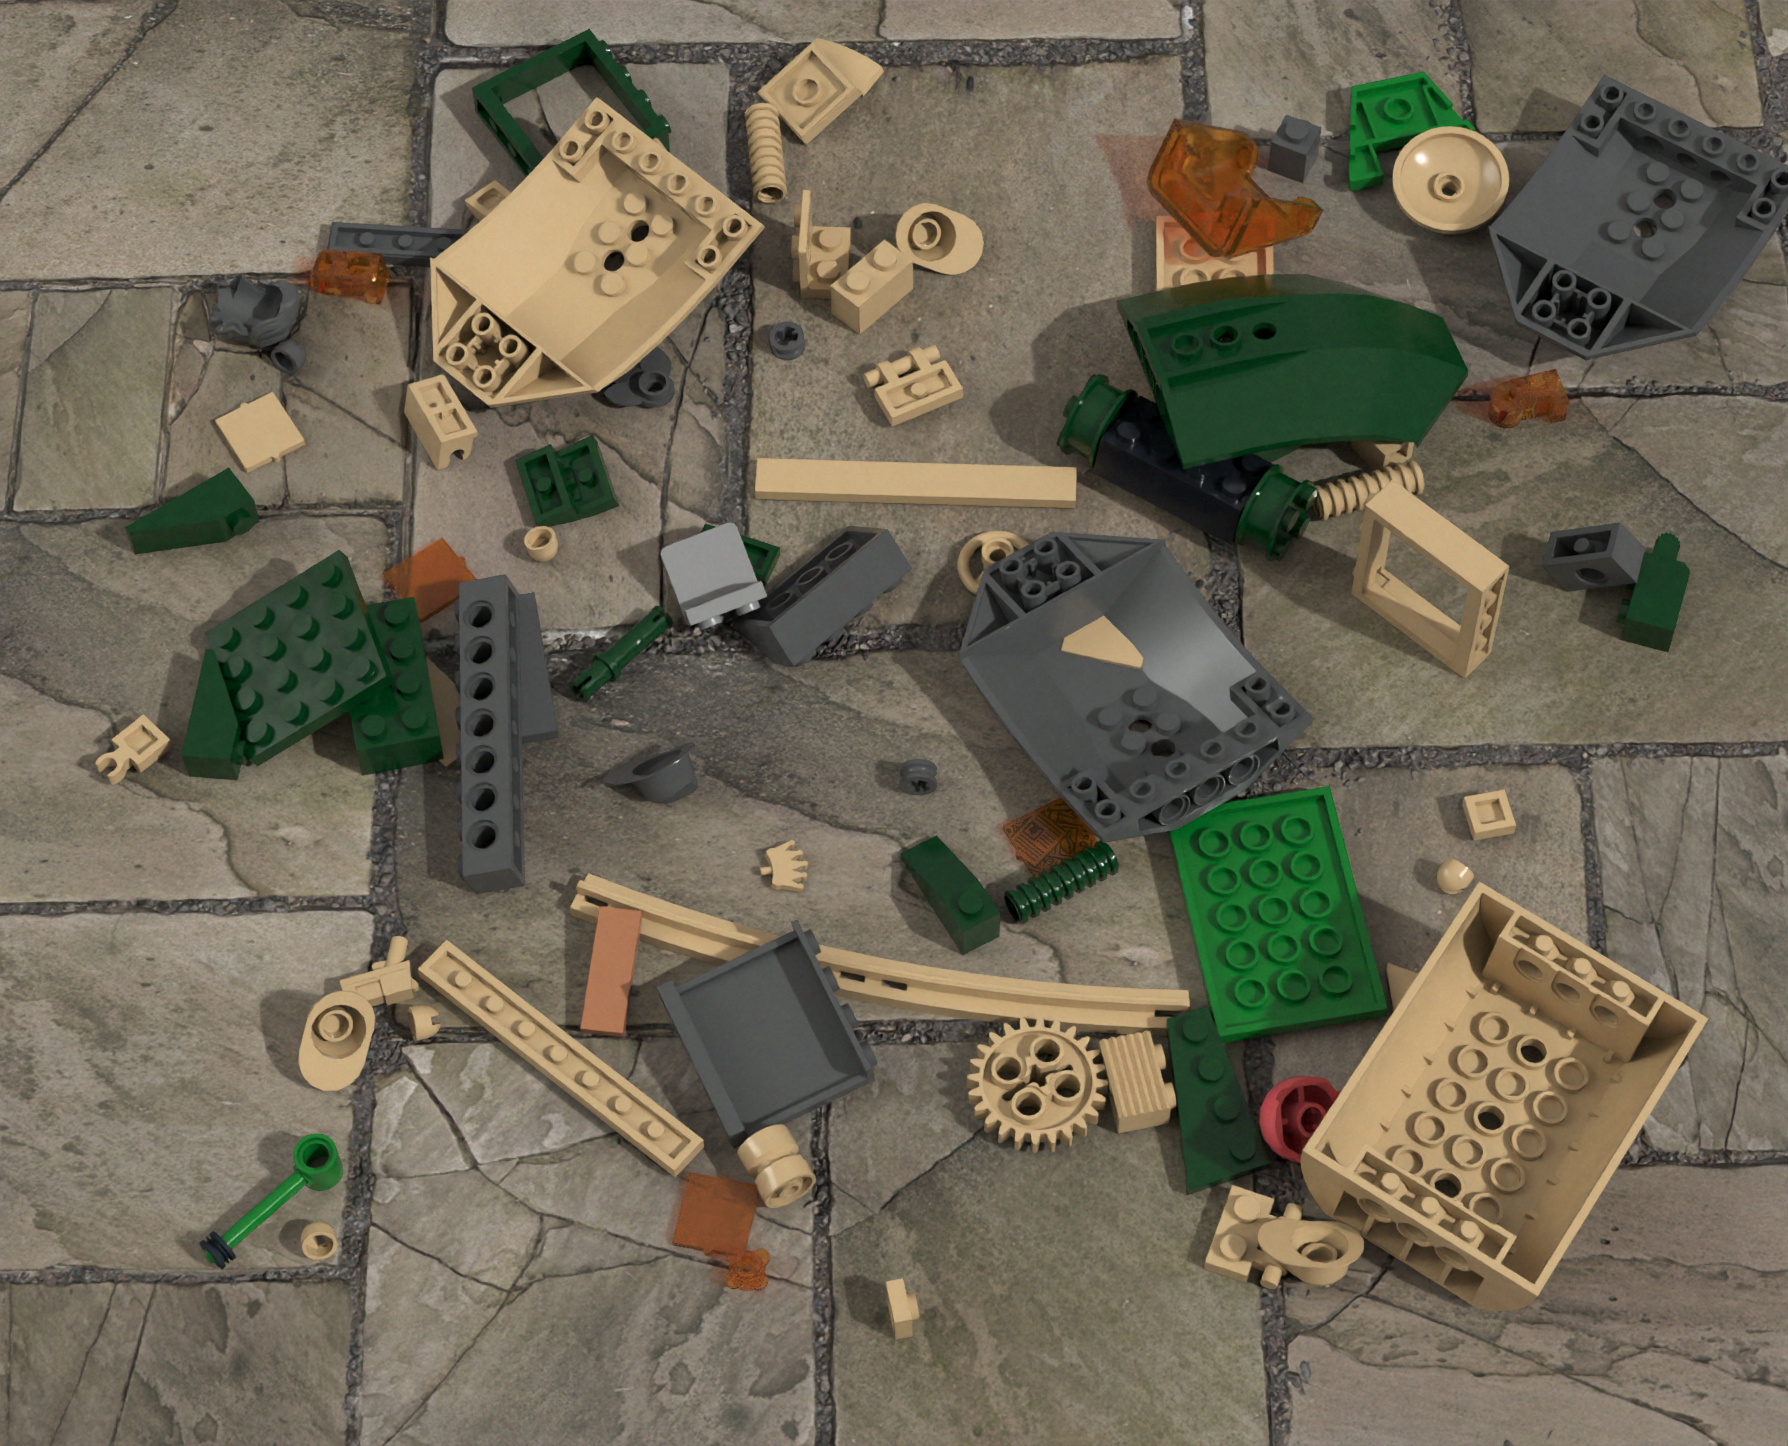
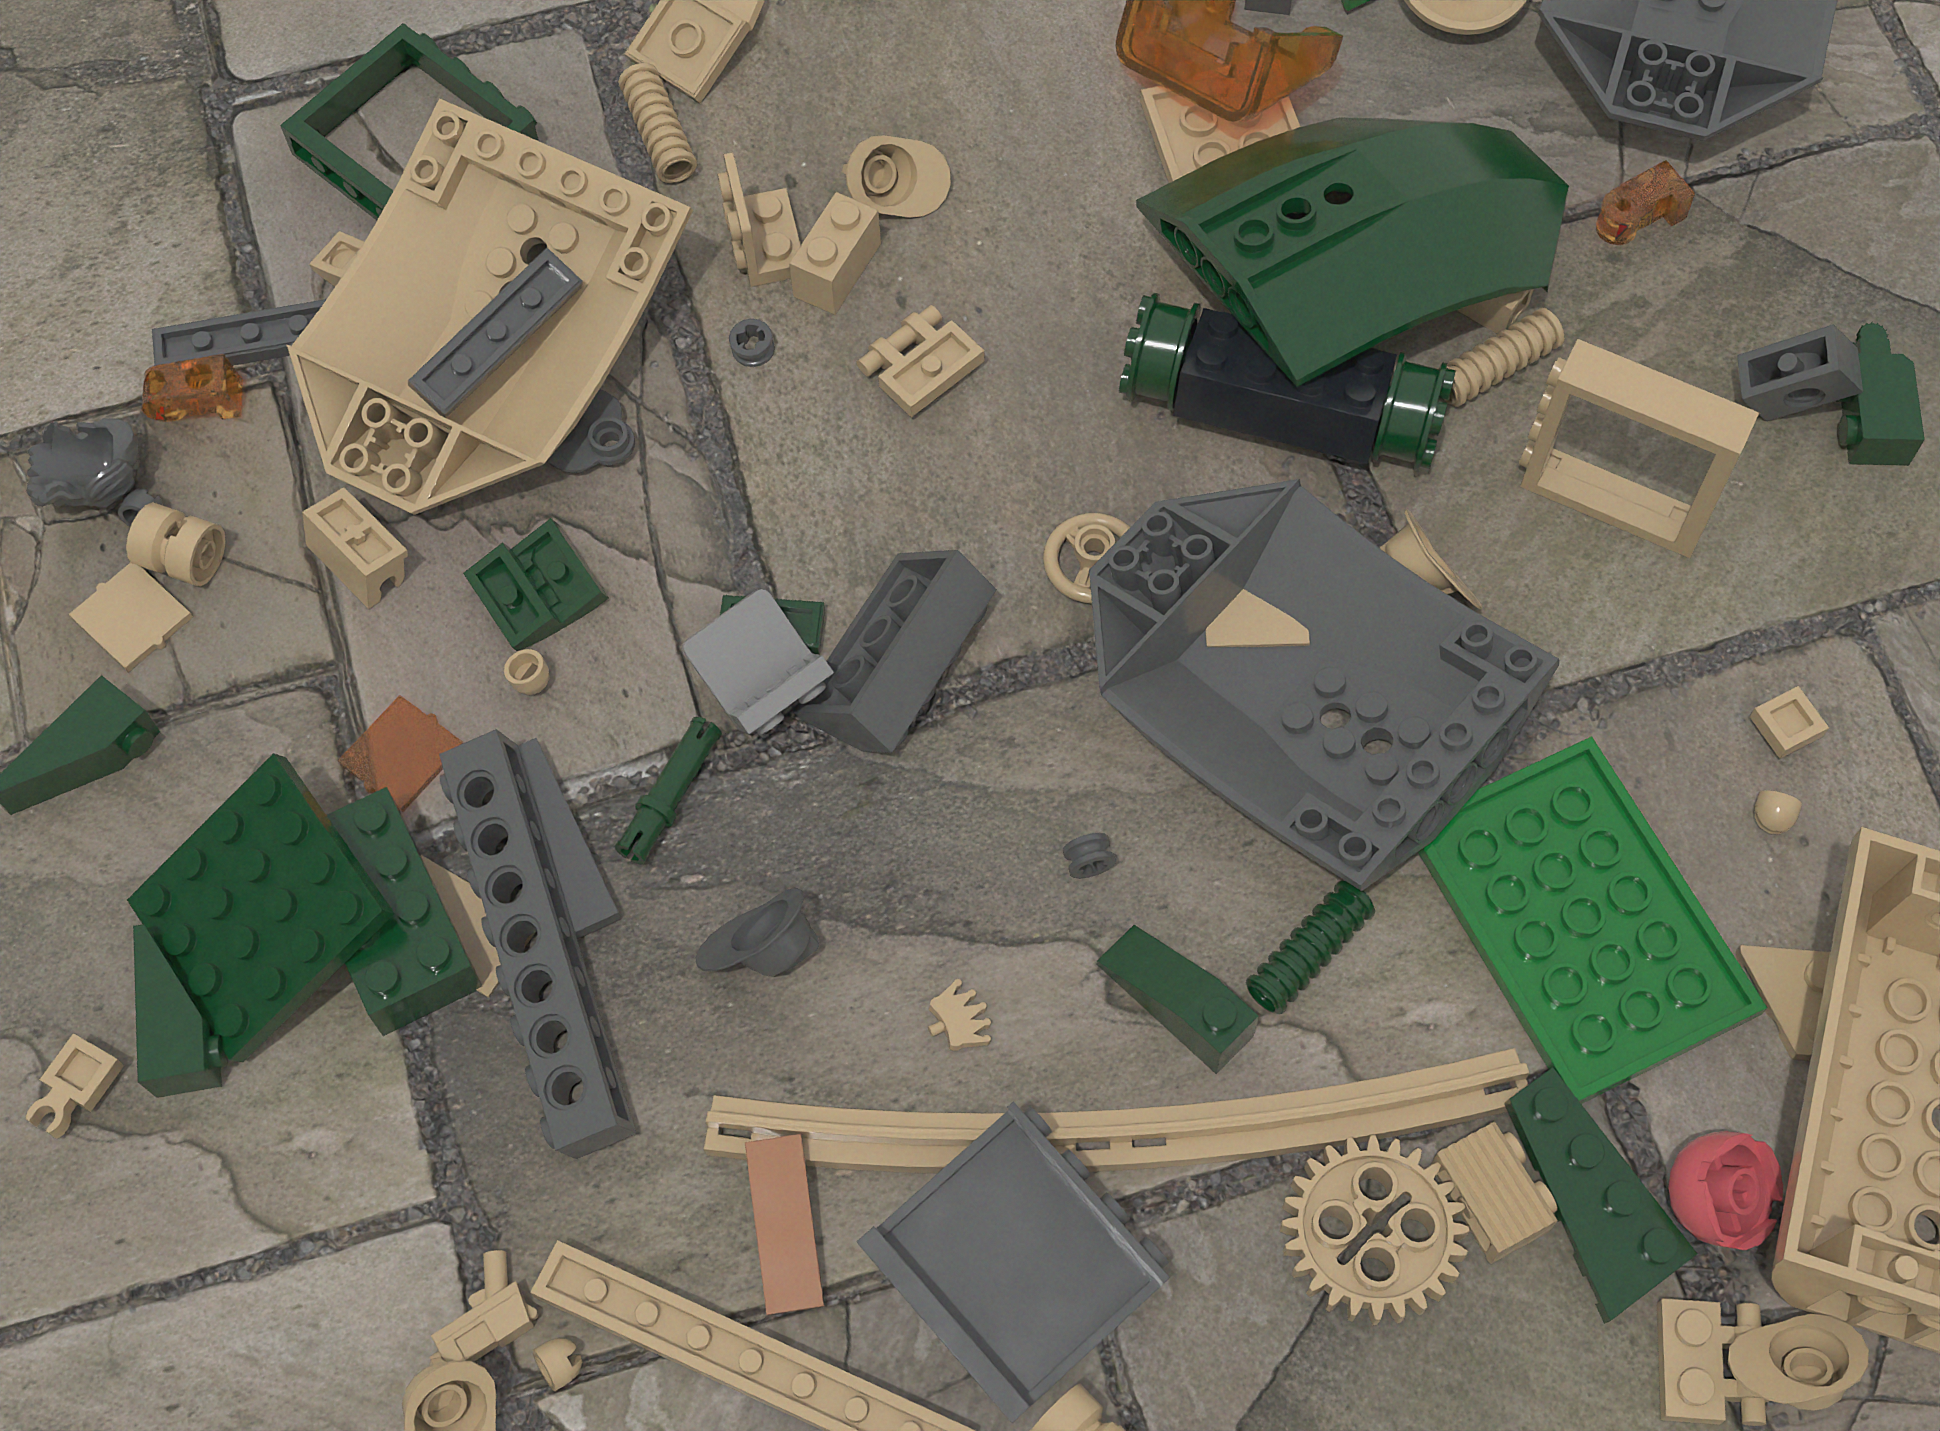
camera: 15 degrees left, 5 degrees up
tan tile [755,458,1077,508] -> none
clear orange piece [1003,798,1097,878] -> none
none -> tan wheel [126,502,226,587]
none -> dark grey tile [408,248,583,418]
none -> tan piece [1380,509,1482,609]

